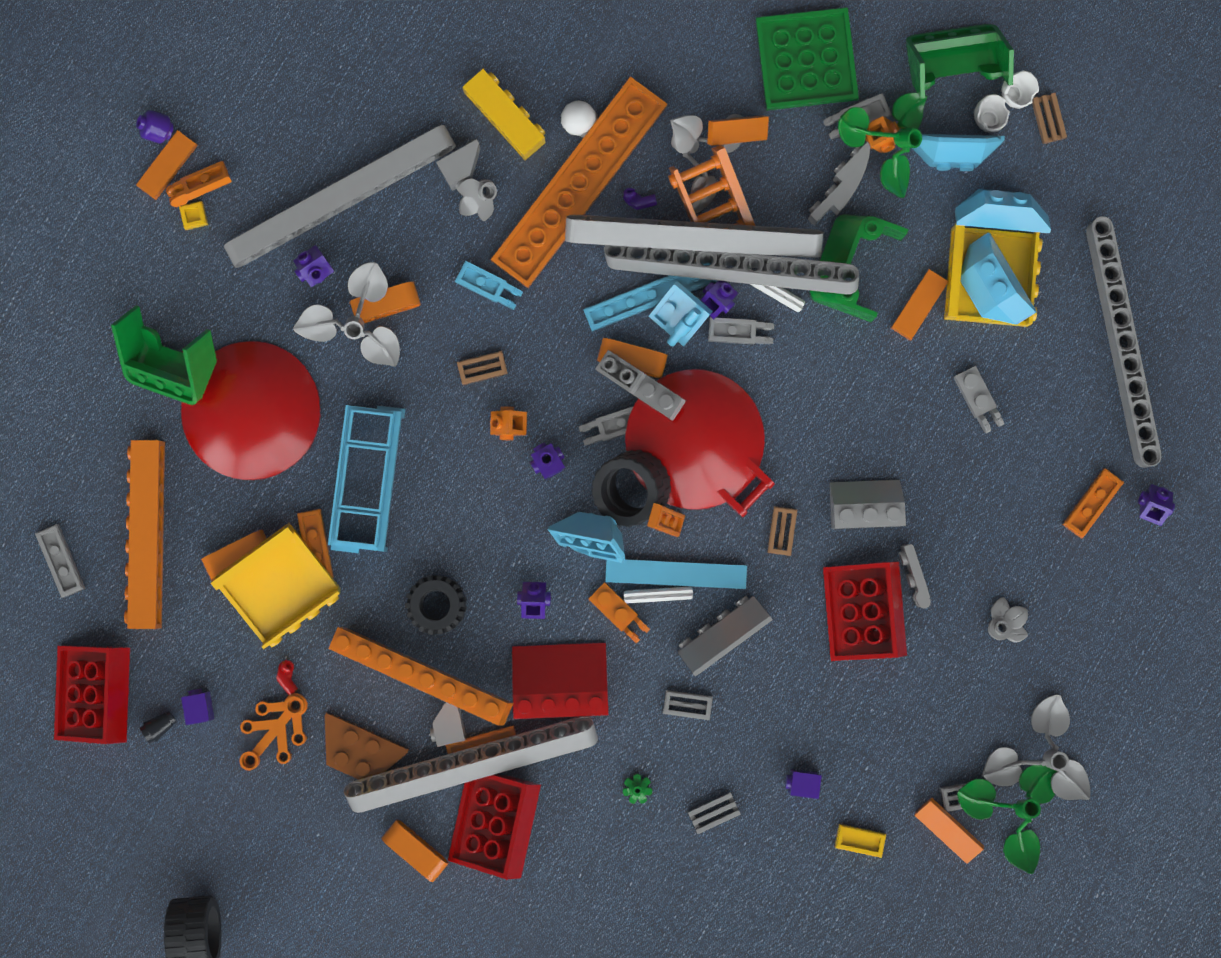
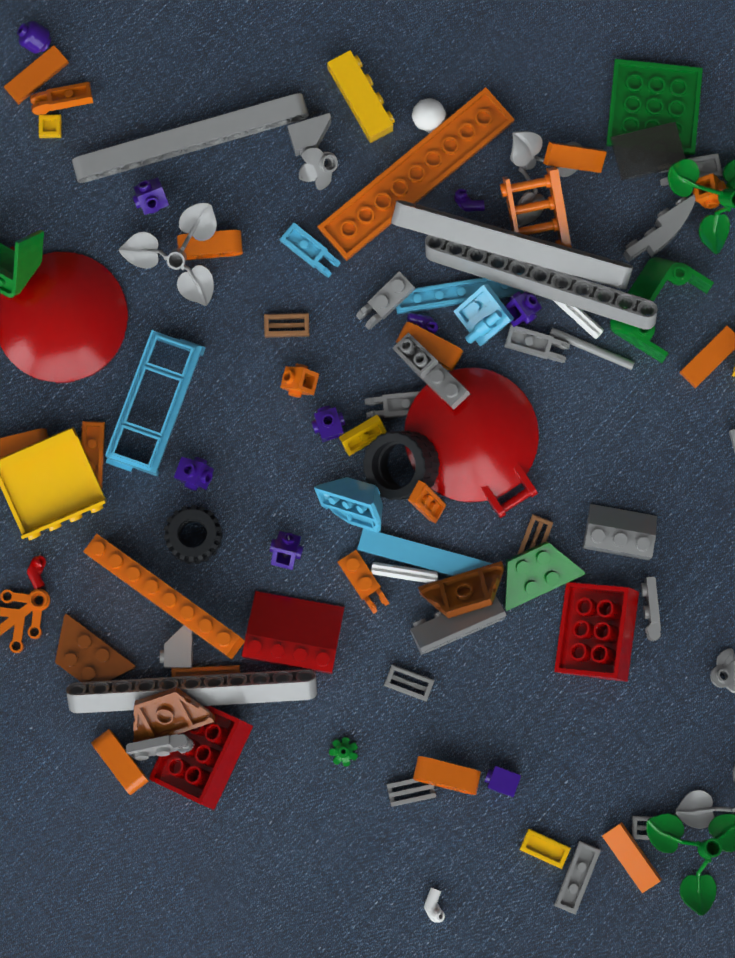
camera: 10 degrees right, 5 degrees down
none -> light grey hinge [126,733,194,761]
none -> dark orange wing [133,687,215,742]
none -> dark purple brick [174,457,214,491]
none -> yellow plate [339,415,387,456]
none -> light grey hinge [356,271,415,330]
none -> dark purple arm [407,312,438,334]
none -> orange beam [413,756,481,795]
none -> dark orange wing [418,561,504,618]
none -> white arm [424,887,445,923]
none -> green wing [504,541,585,611]
none -> light grey bar [549,327,635,370]
none -> light grey tile [554,841,601,915]
none -> clear smoke tile [610,122,685,181]

